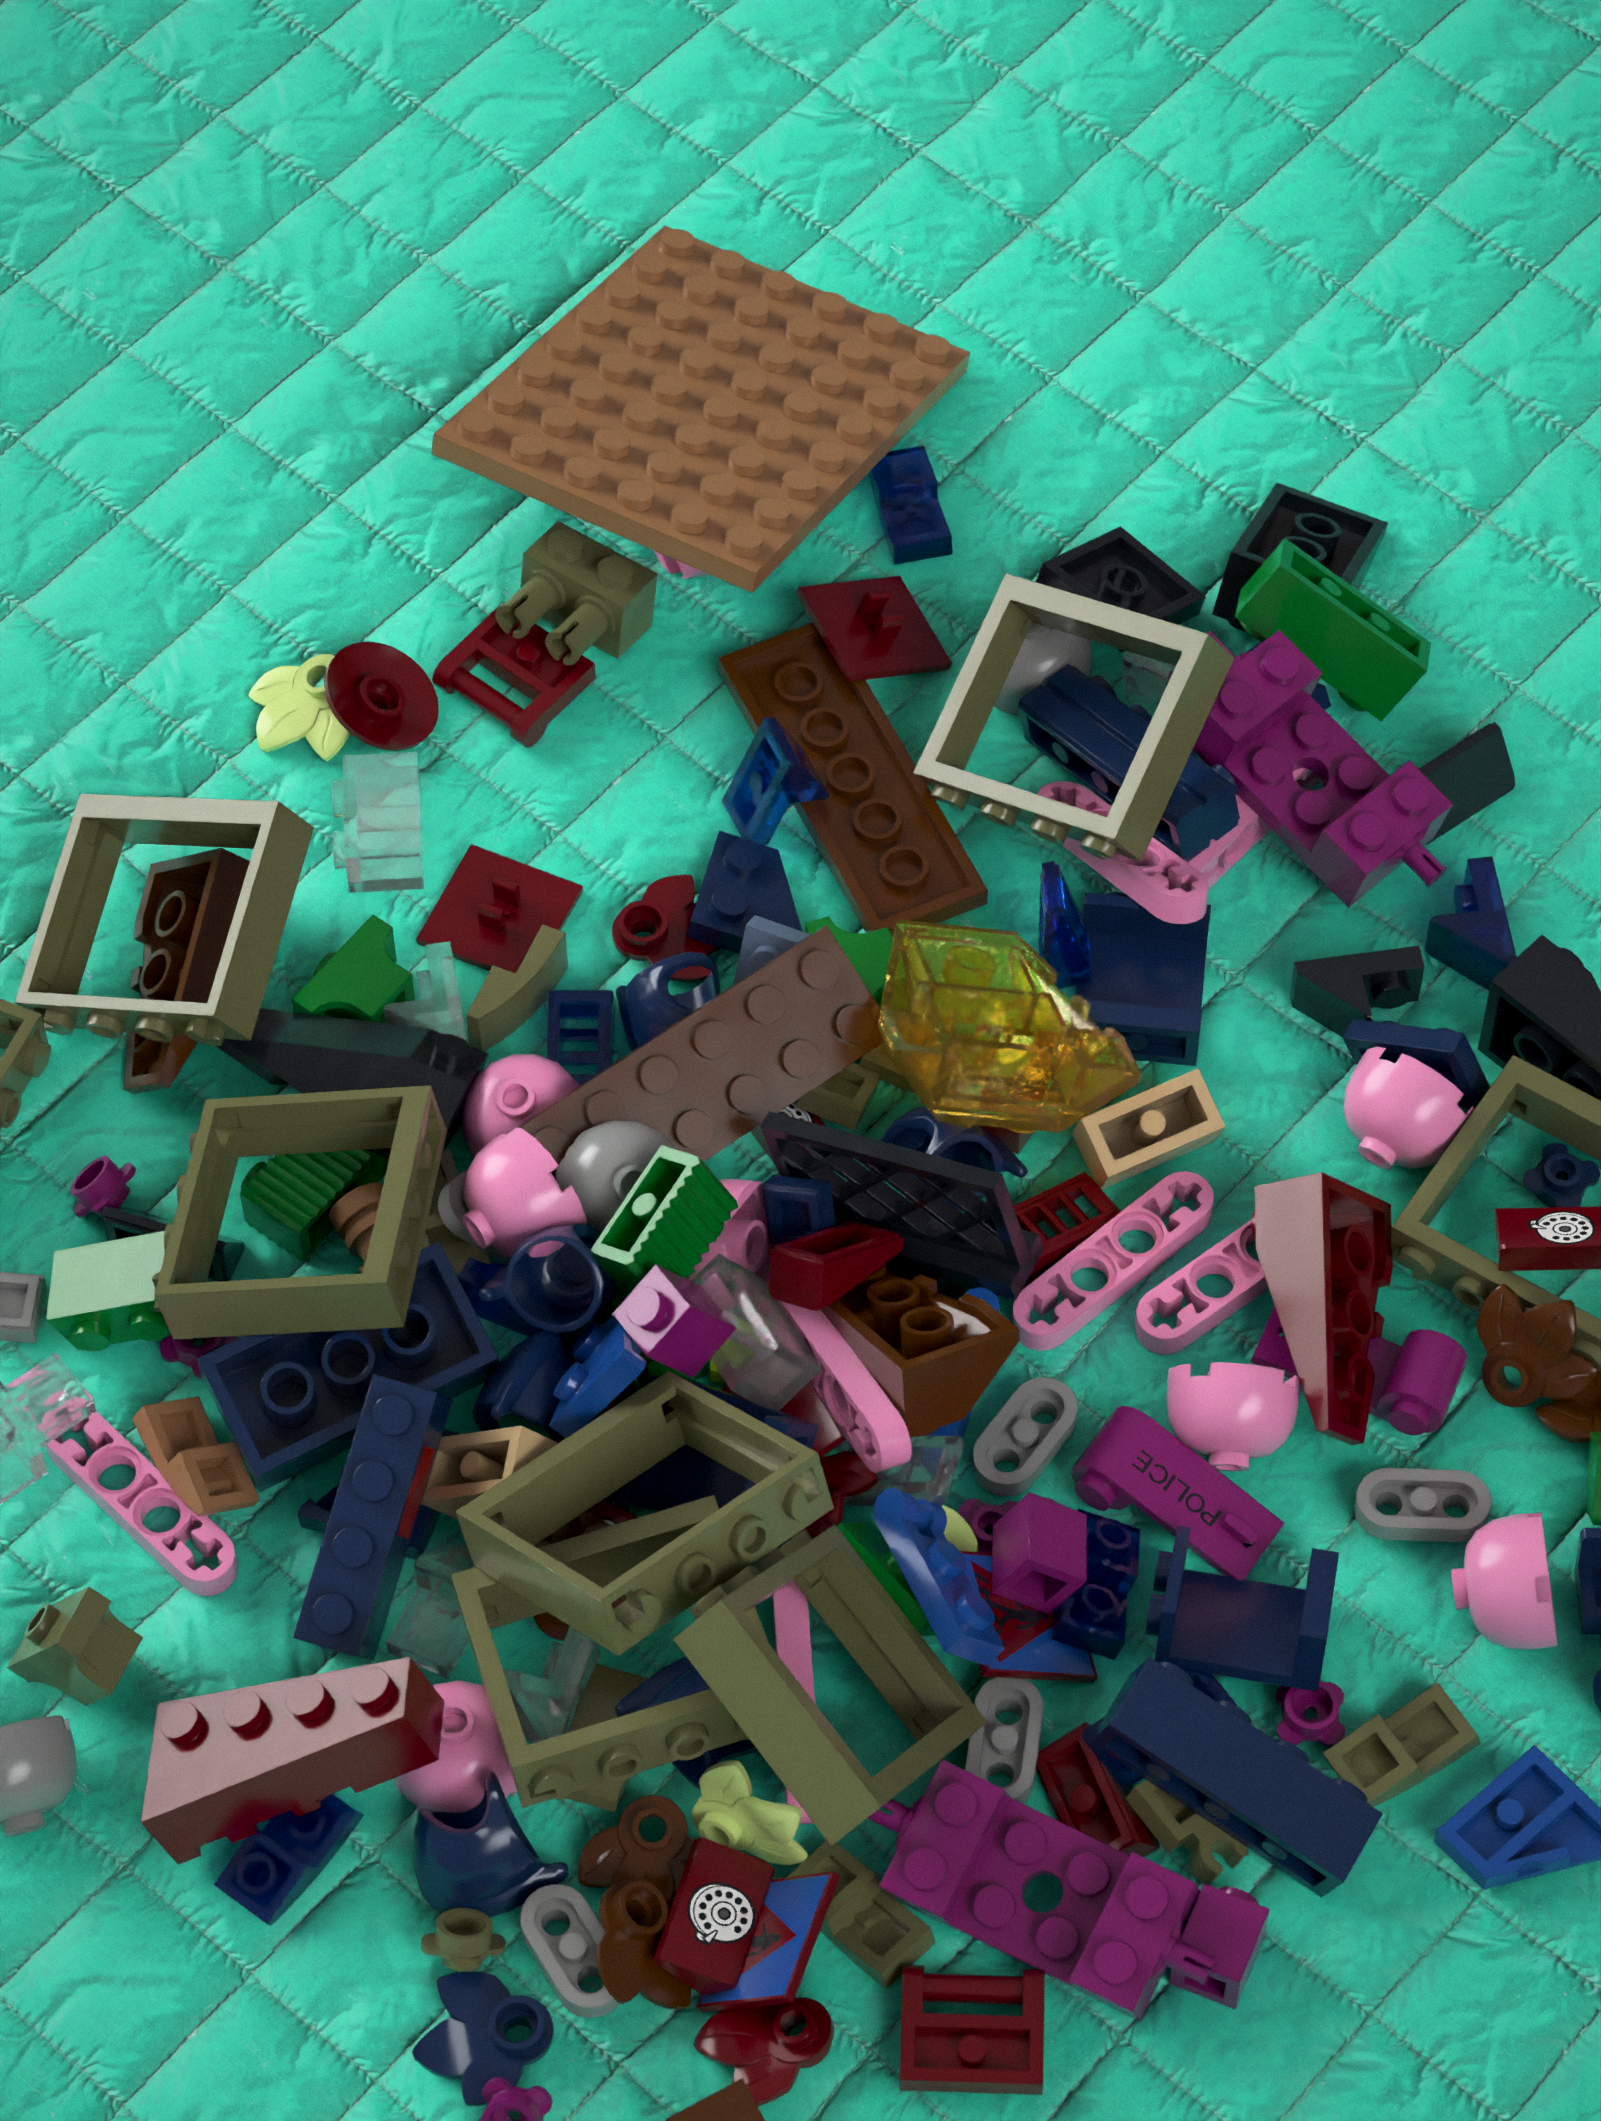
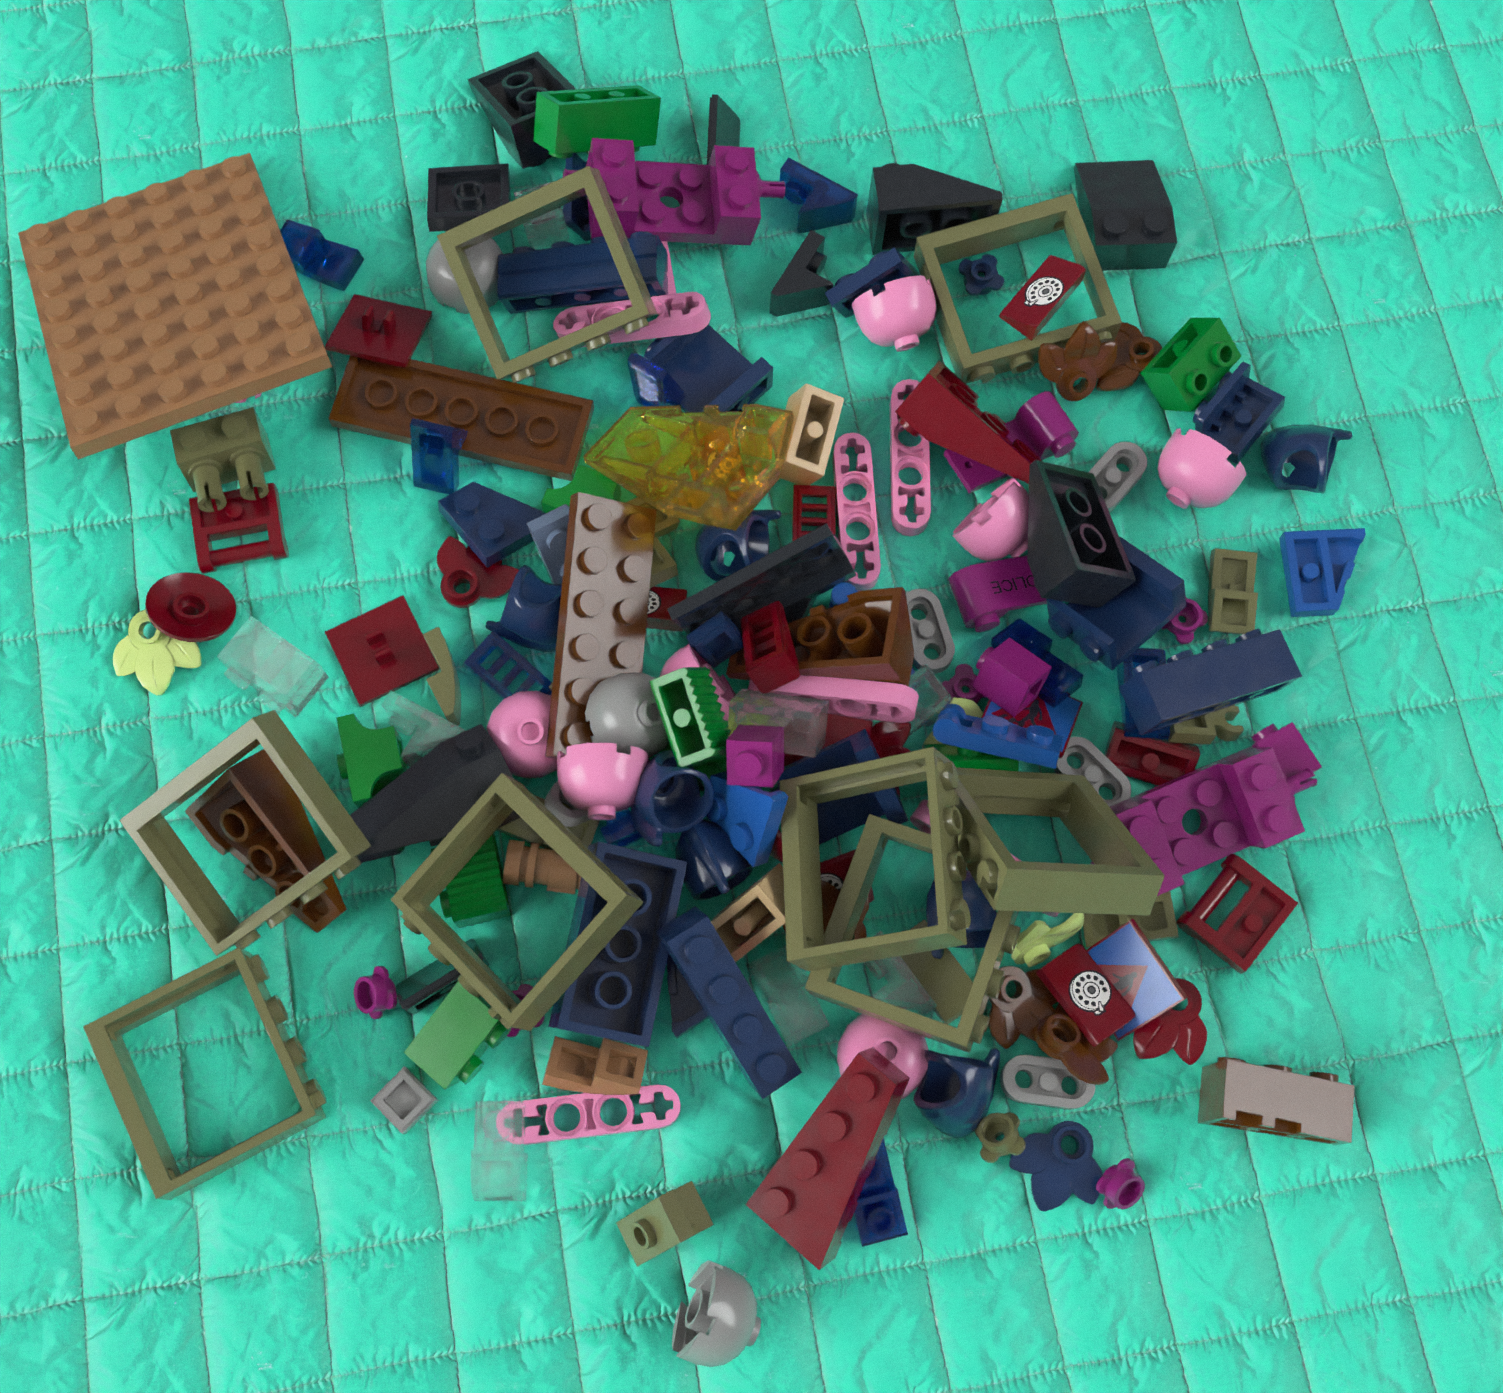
camera: 55 degrees left, 15 degrees up
none -> black slope [1027,460,1136,608]

